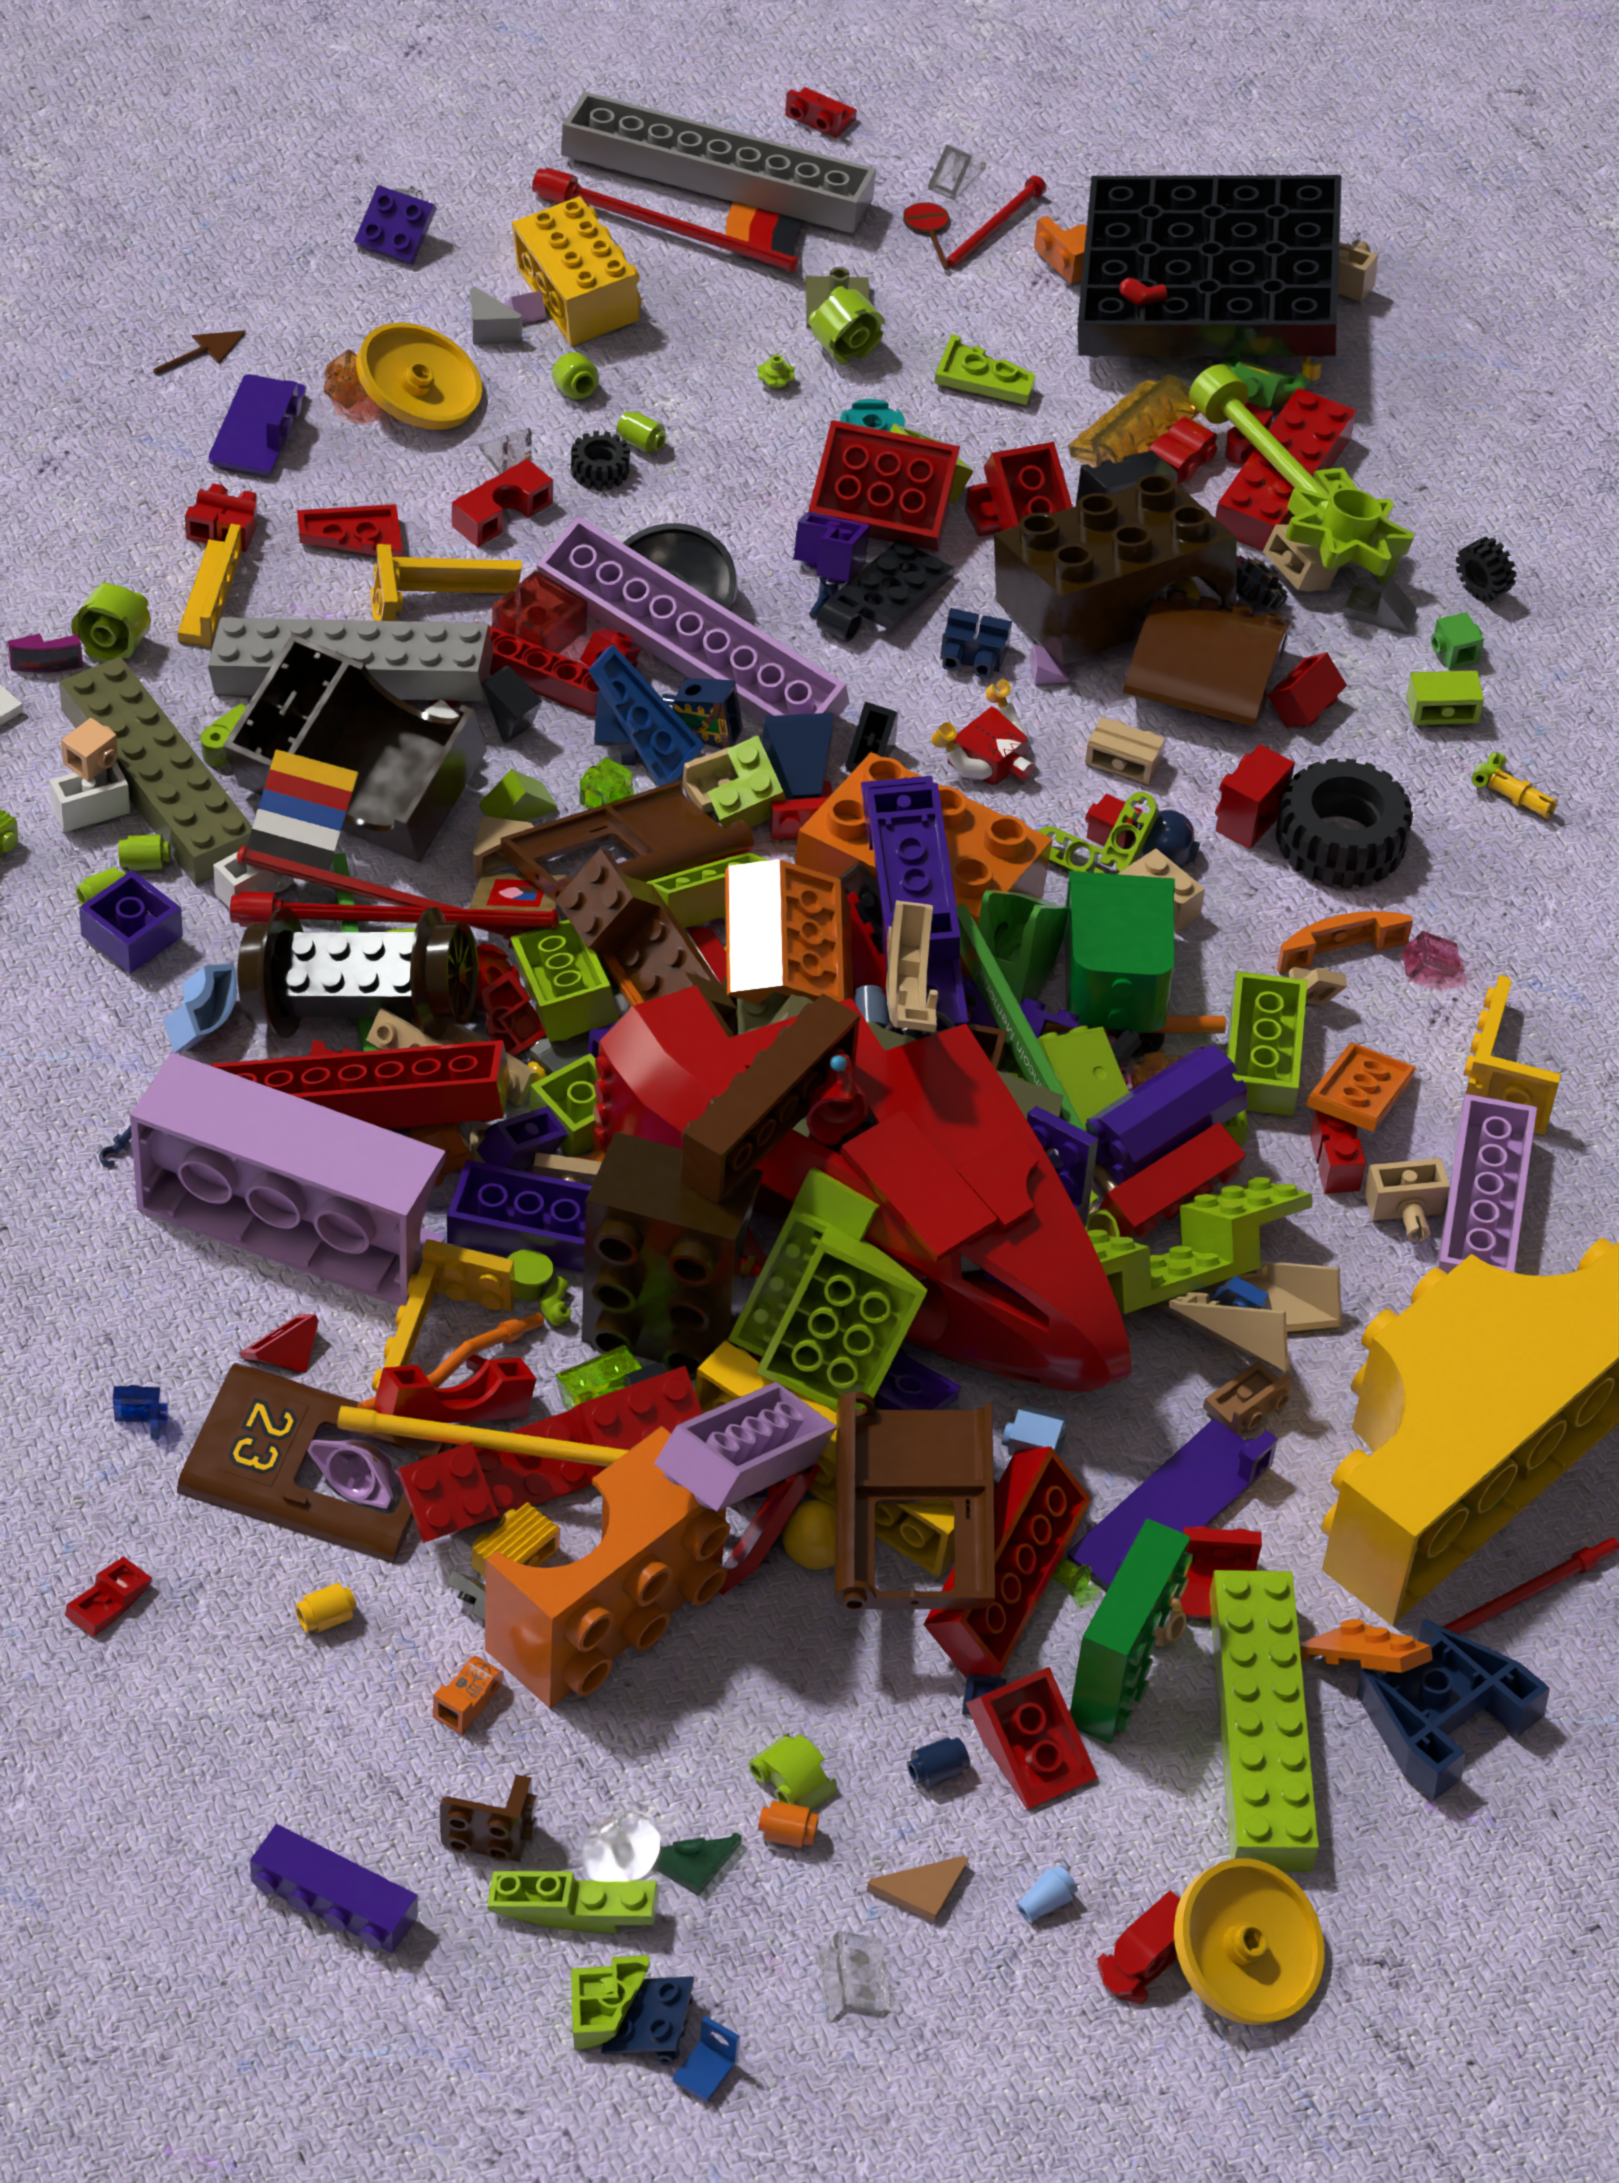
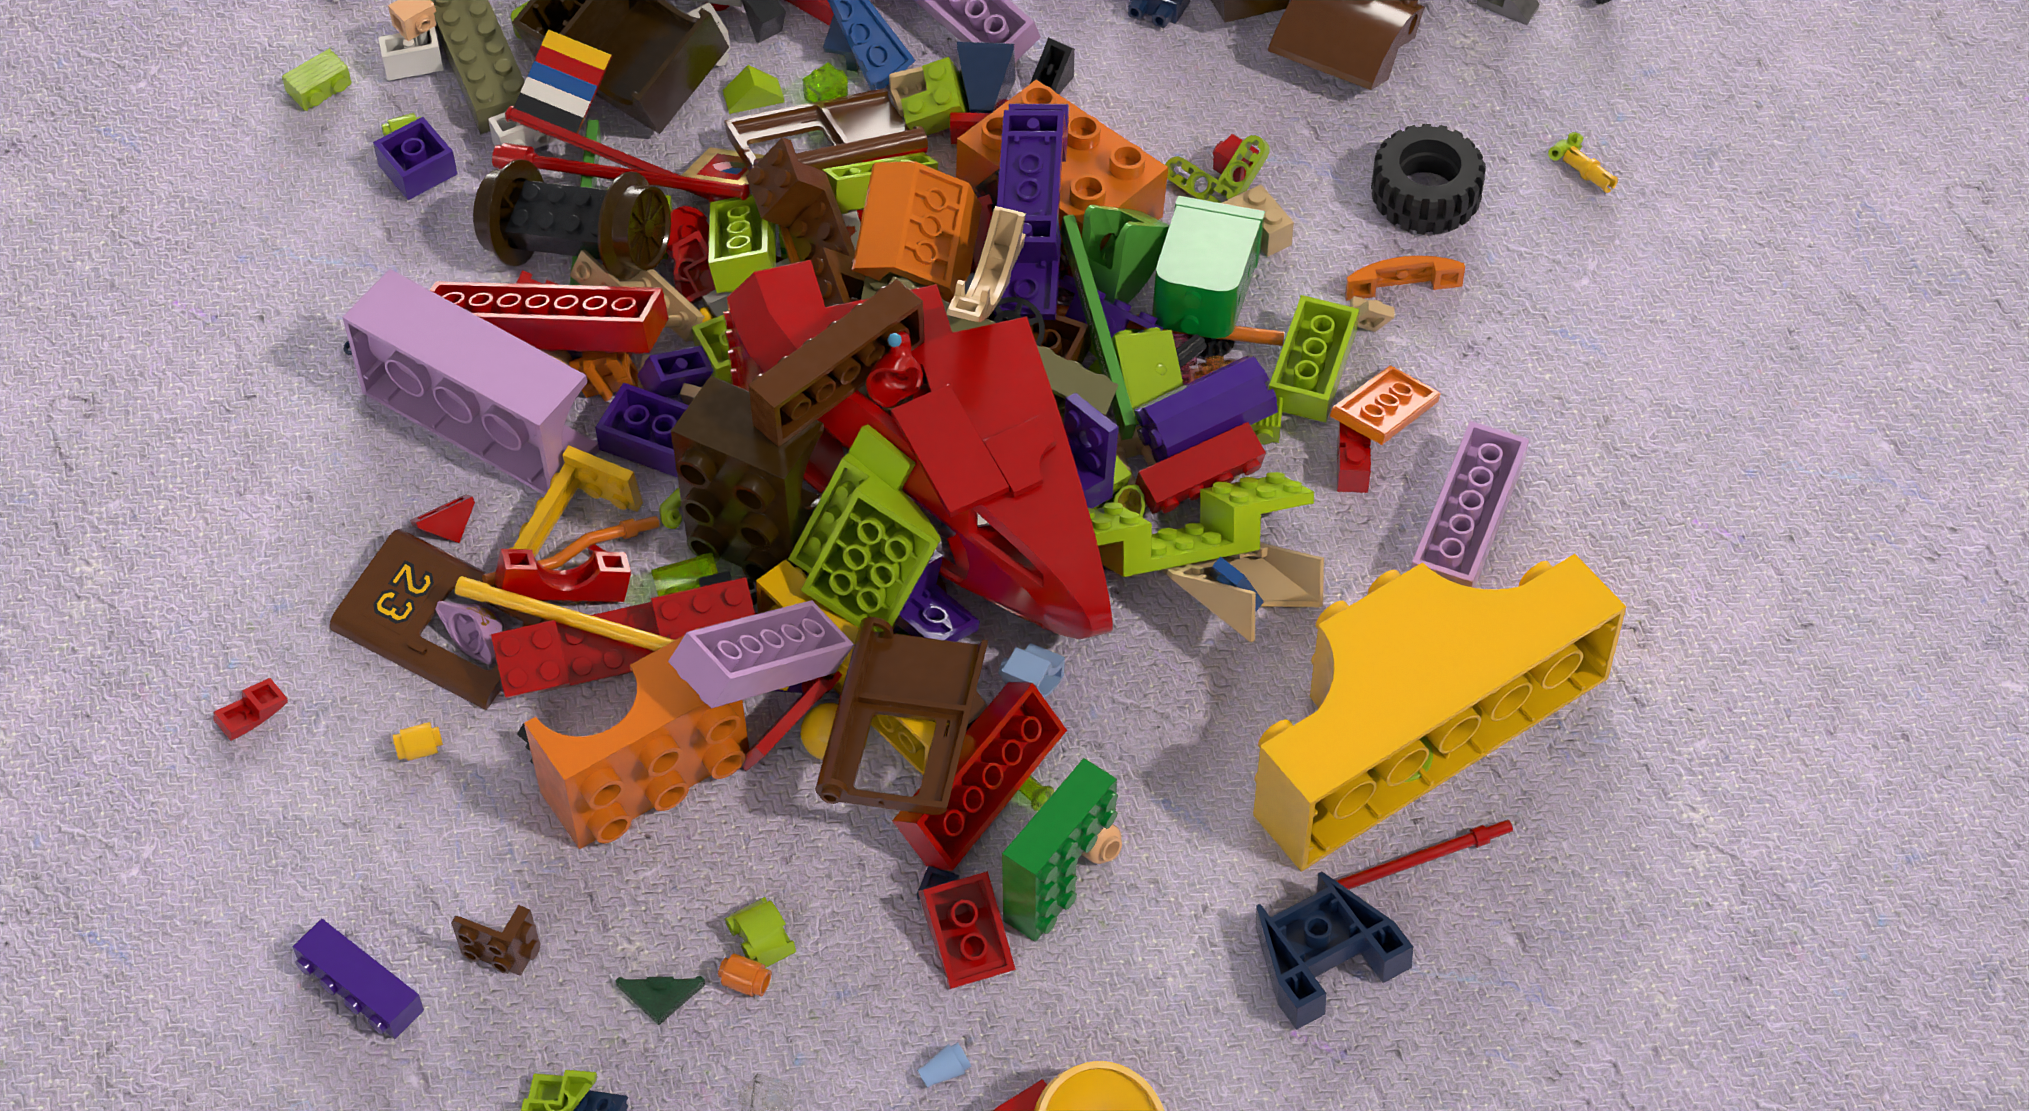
camera: 15 degrees right, 5 degrees up
clear blue bracket [113,1385,168,1440] -> none
lime brick [118,834,171,871] -> none
light blue brick [163,963,237,1053] -> none
orange leg [433,1656,504,1735] -> none
yellow brick [472,1503,560,1578] -> none
tan slope [473,816,535,880] -> none
lime slope [487,1871,660,1934] -> none
lime piece [507,1250,554,1301] -> none
clear tile [581,1811,663,1881] -> none
dark blue torso [662,678,743,750] -> none
medium nougat tile [867,1856,969,1923] -> none
dark blue brick [907,1737,970,1789] -> none
torso [931,679,1034,785] -> none
lavender slope [1030,644,1069,684] -> none
dark purple bracket [1067,1419,1278,1589] -> none
tan brick [1085,717,1166,785] -> none
dark blue plant [1134,810,1200,869] -> none
red bracket [1179,1526,1262,1620] -> none
medium nougat bracket [1203,1360,1293,1435] -> none
lime brick [1209,1570,1319,1872] -> none
red brick [1215,744,1295,849] -> none
red brick [1267,652,1347,728] -> none
orange wing [1299,1619,1433,1673] -> none
tan brick [1364,1158,1450,1242] -> none
clear pink bracket [1402,931,1461,979] -> none
lime brick [1406,671,1484,725] -> none
bright green brick [1431,612,1484,670] -> none
yellow bracket [1463,975,1561,1135] -> none

